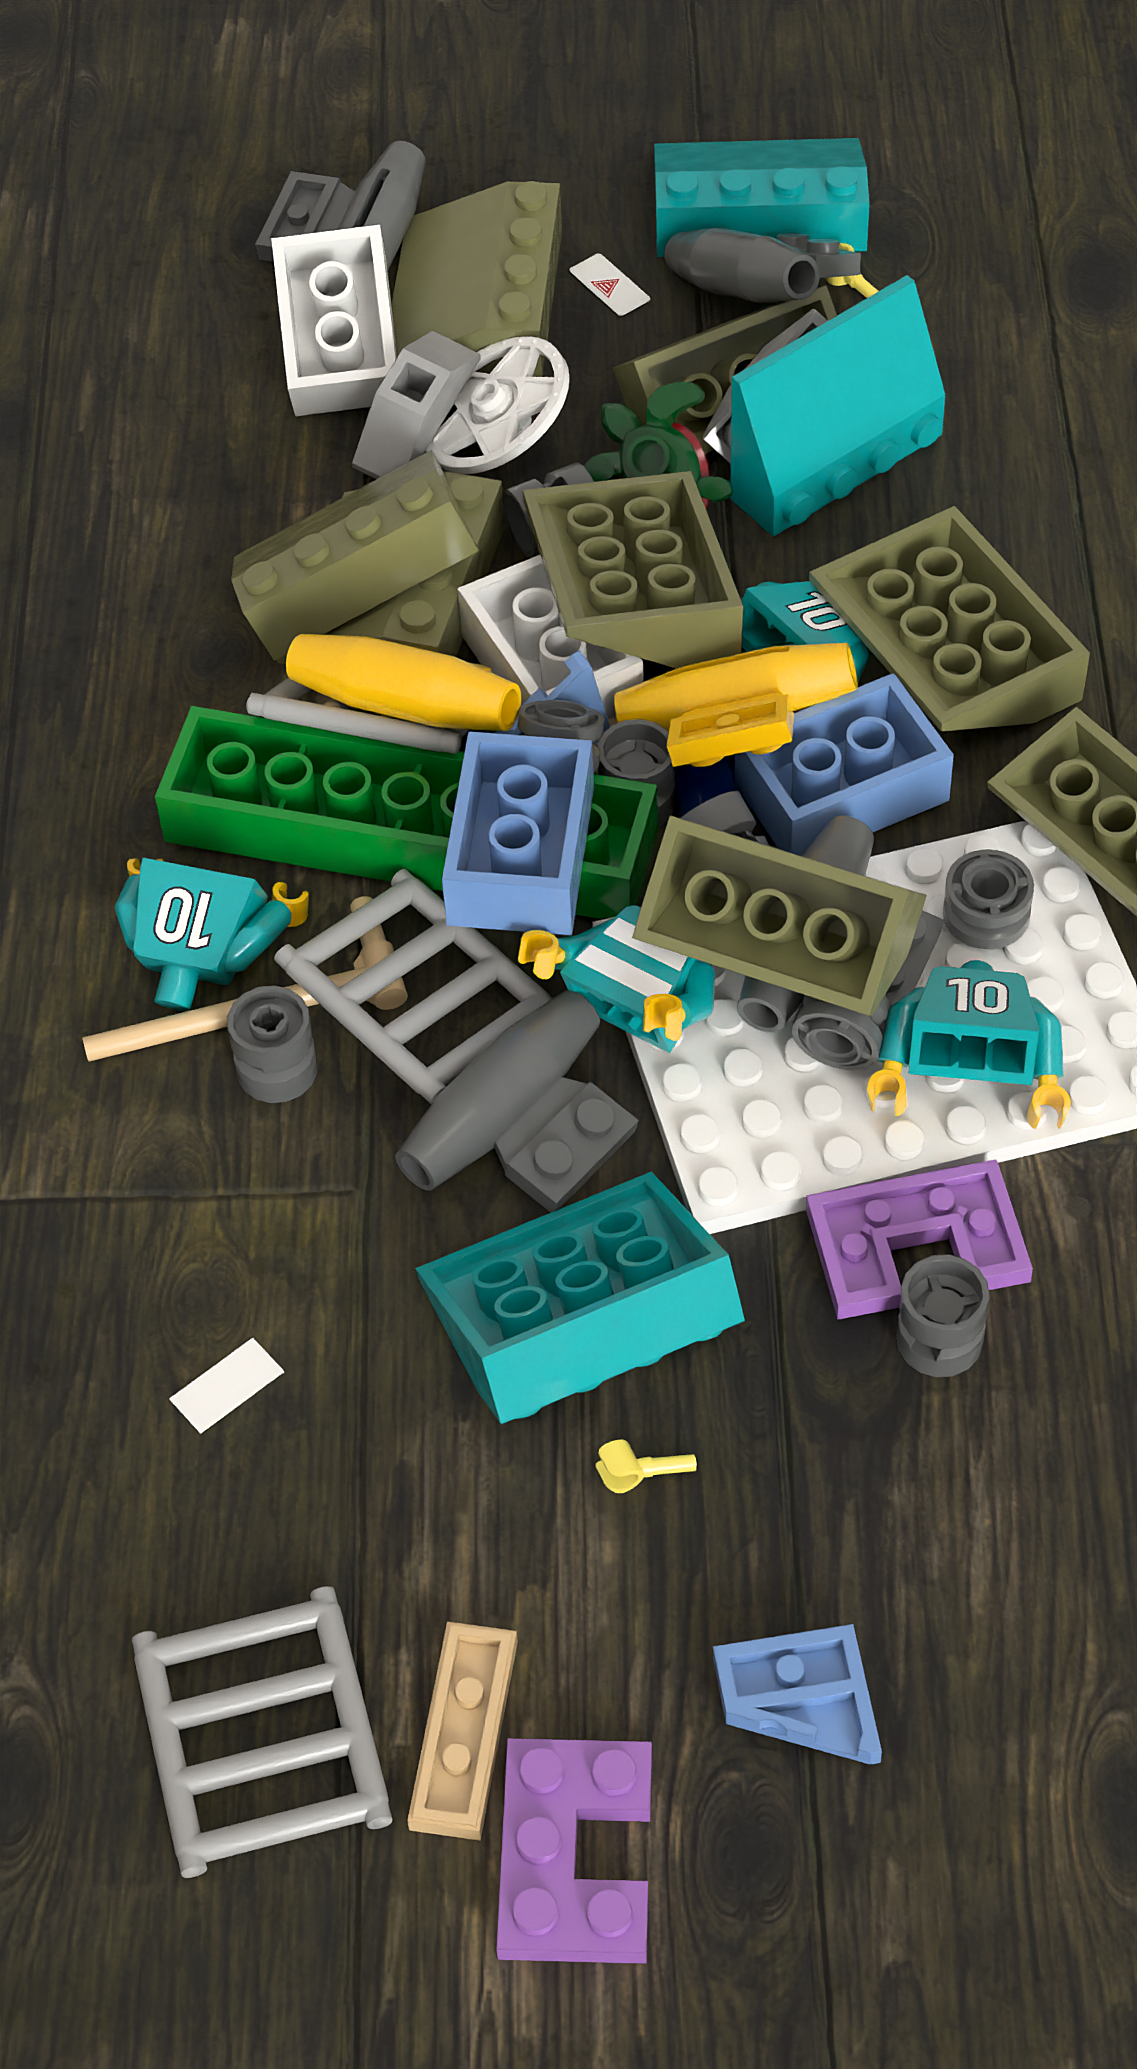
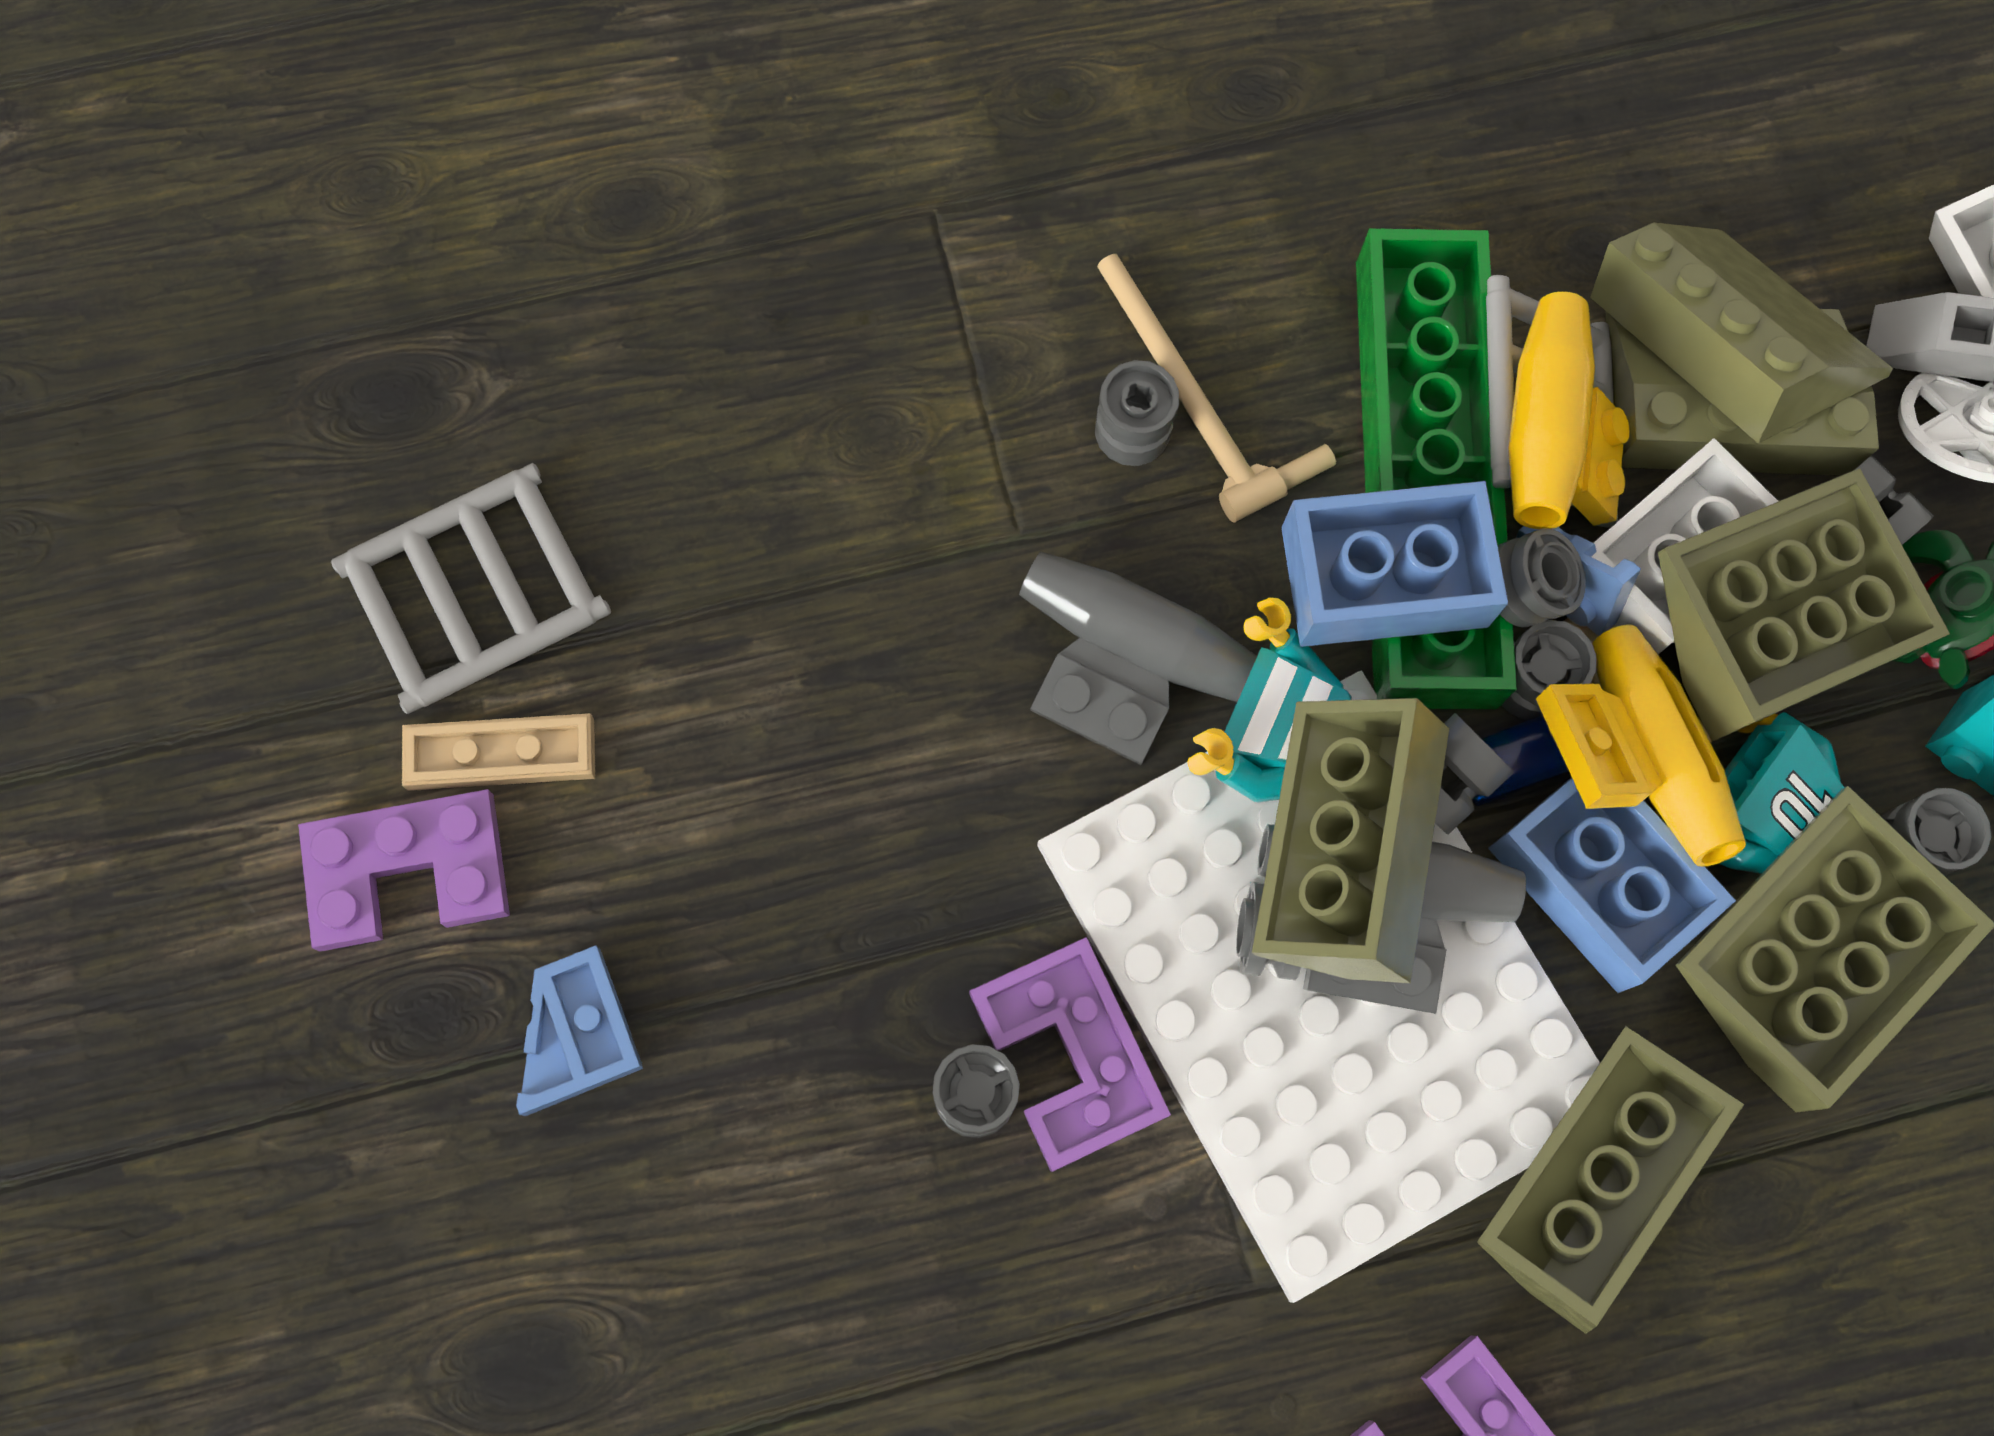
camera: 70 degrees right, 20 degrees up
teal torso [114,858,309,1012] -> none
white sticker [169,1338,284,1434] -> none
light grey bar [274,869,552,1104] -> none
teal slope [415,1171,745,1424] -> none
light yellow hand [596,1440,696,1493] -> none
teal torso [867,960,1071,1129] -> none
dark grey wheel [943,849,1034,949] -> none
none -> dark grey wheel [1881,788,1991,876]

